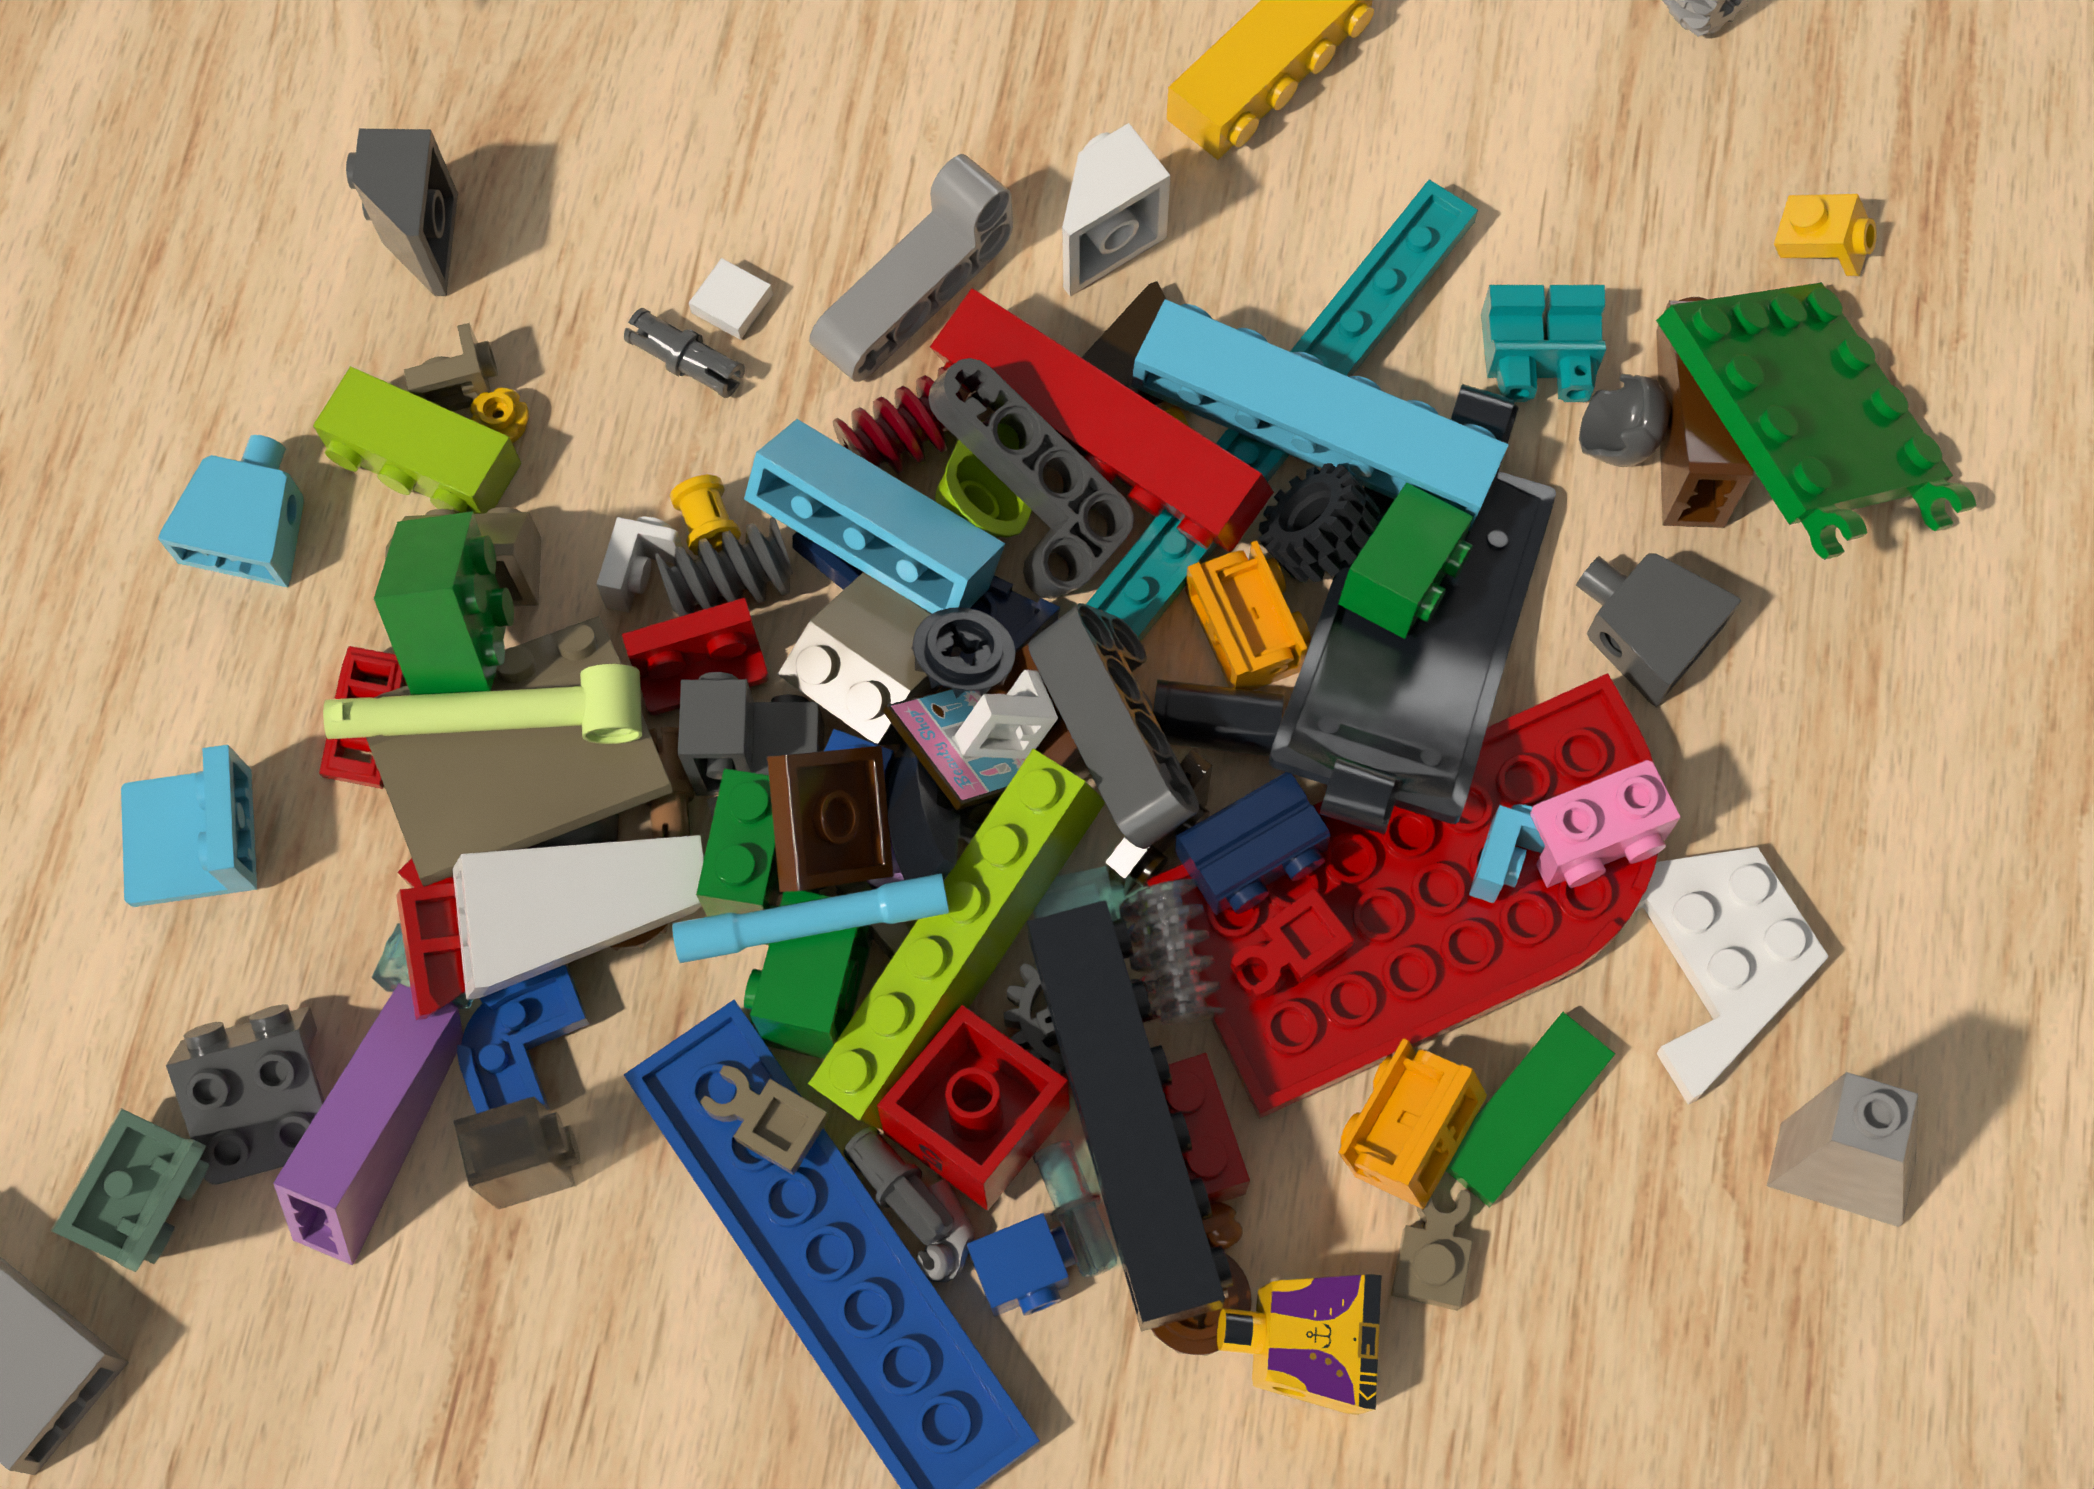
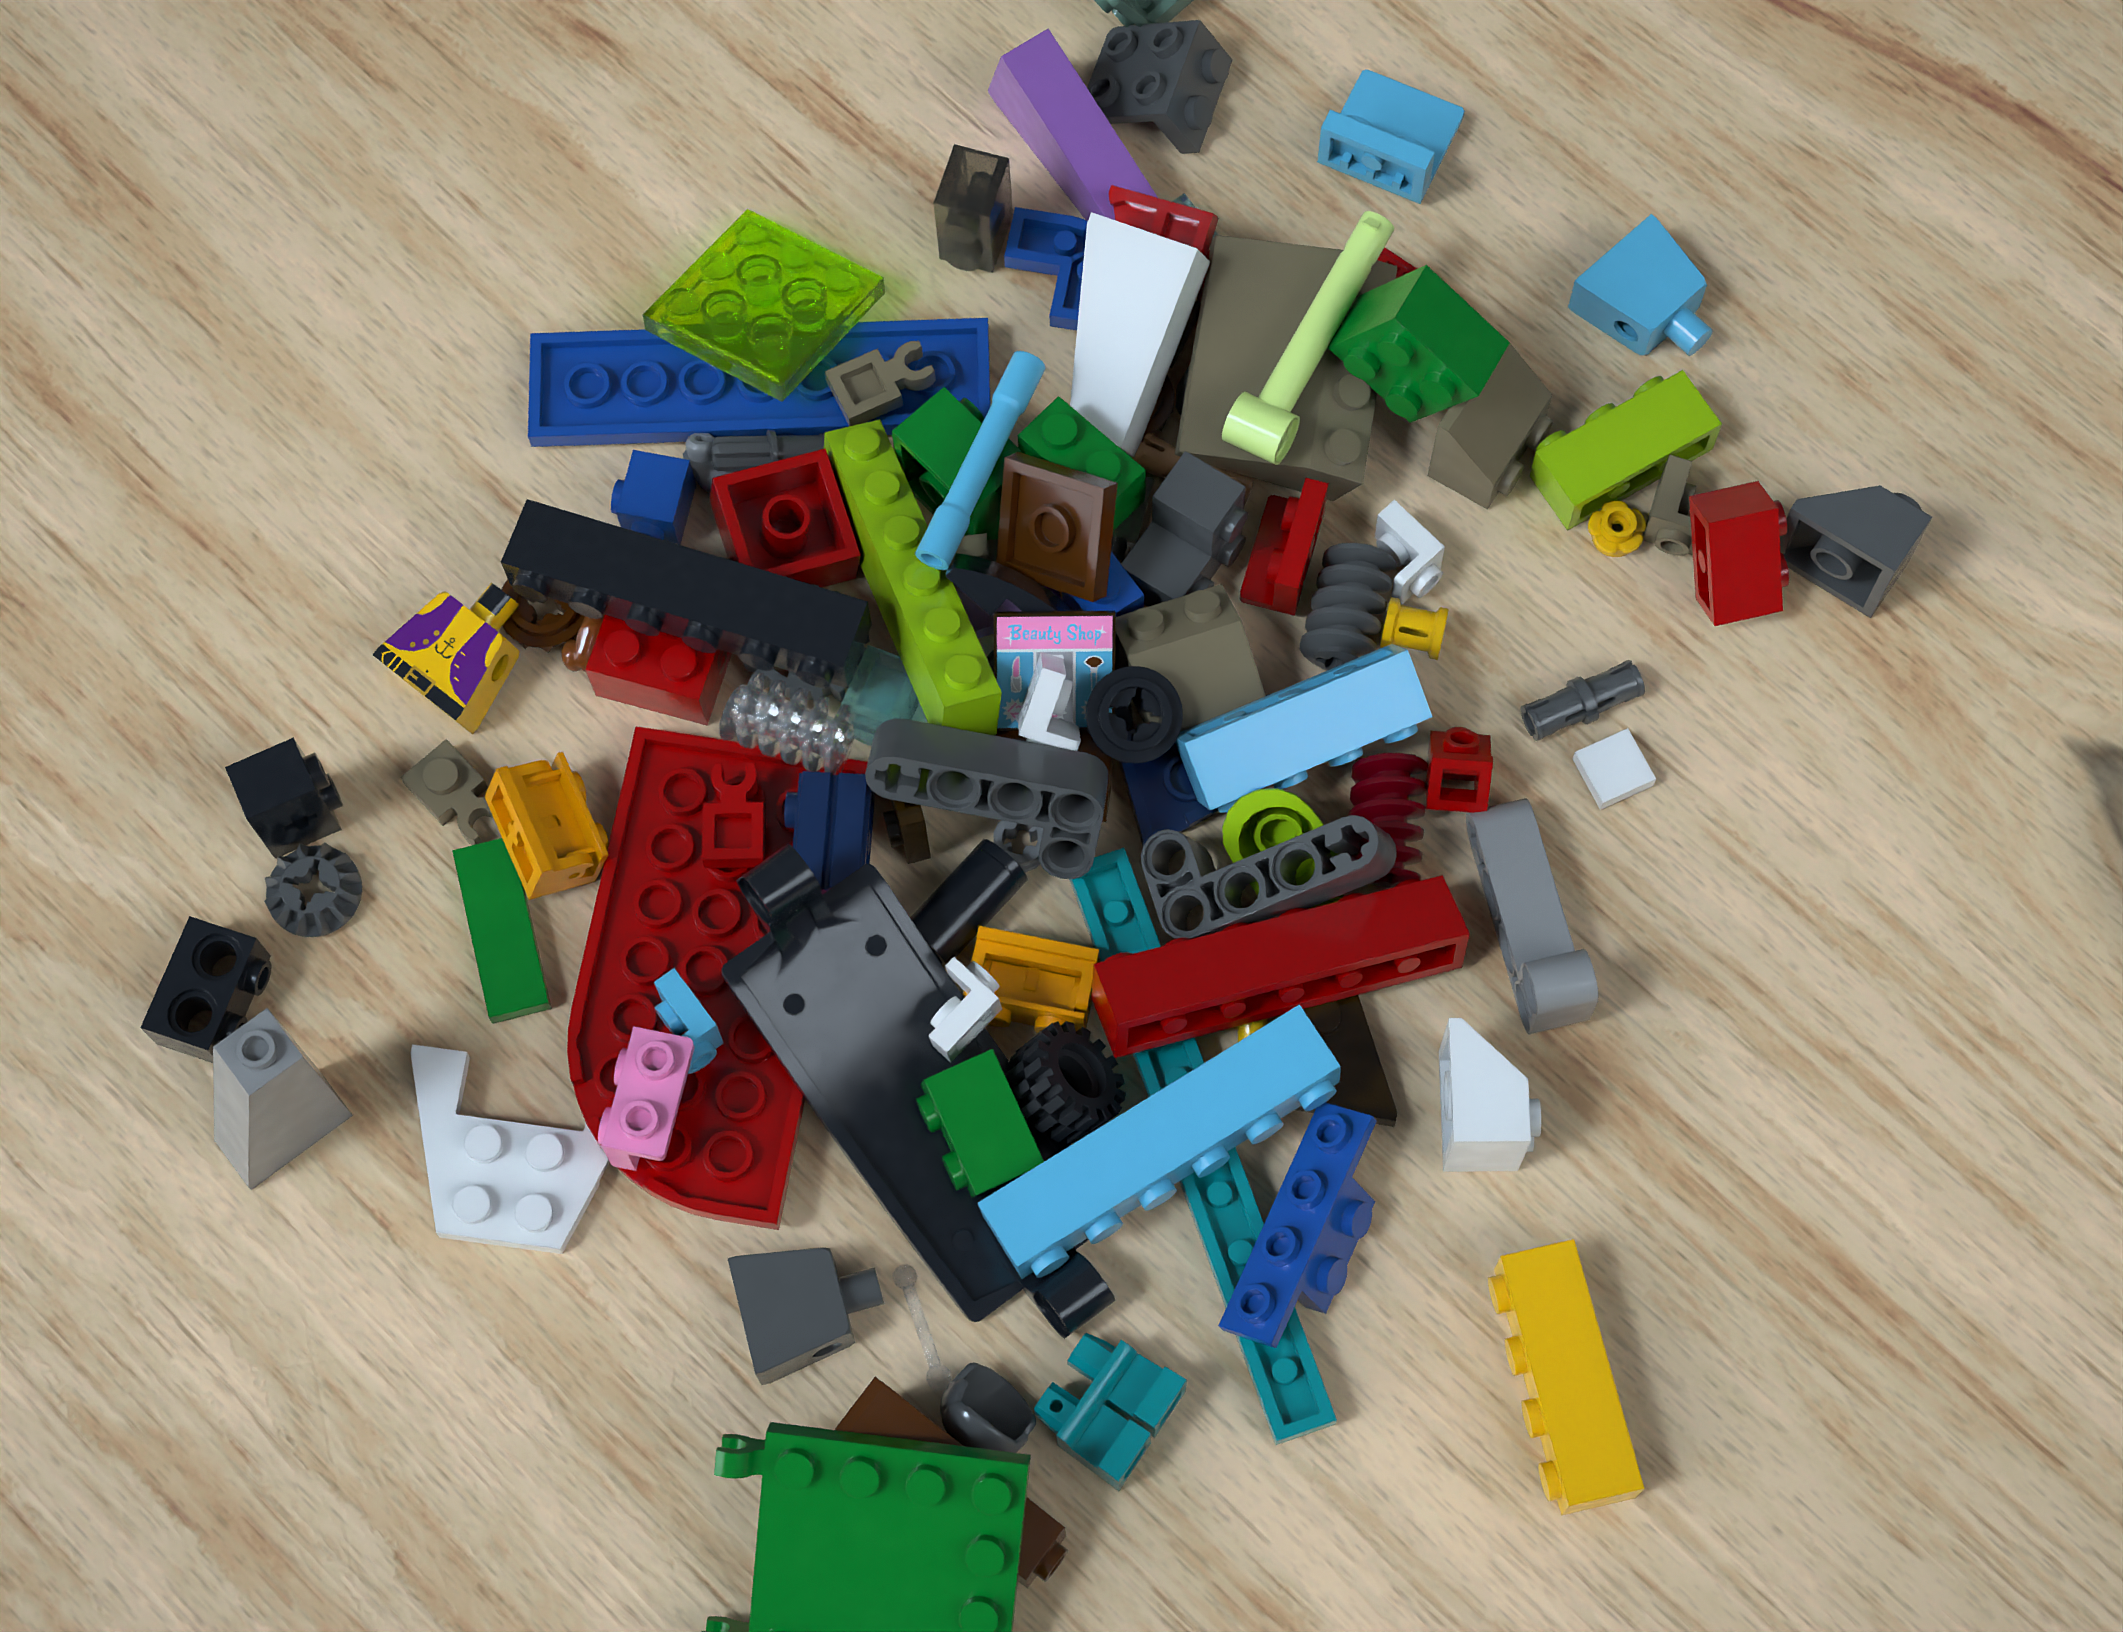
camera: 125 degrees right, 0 degrees up
none -> black brick [140,916,272,1063]
none -> black brick [225,737,343,859]
none -> dark grey gear [264,842,362,937]
none -> clear neon green plate [642,209,885,402]
none -> clear hinge [893,1264,952,1391]
none -> white bracket [928,957,1002,1063]
none -> blue bracket [1218,1103,1377,1348]
none -> red brick [1426,727,1493,813]
none -> red brick [1689,481,1789,626]

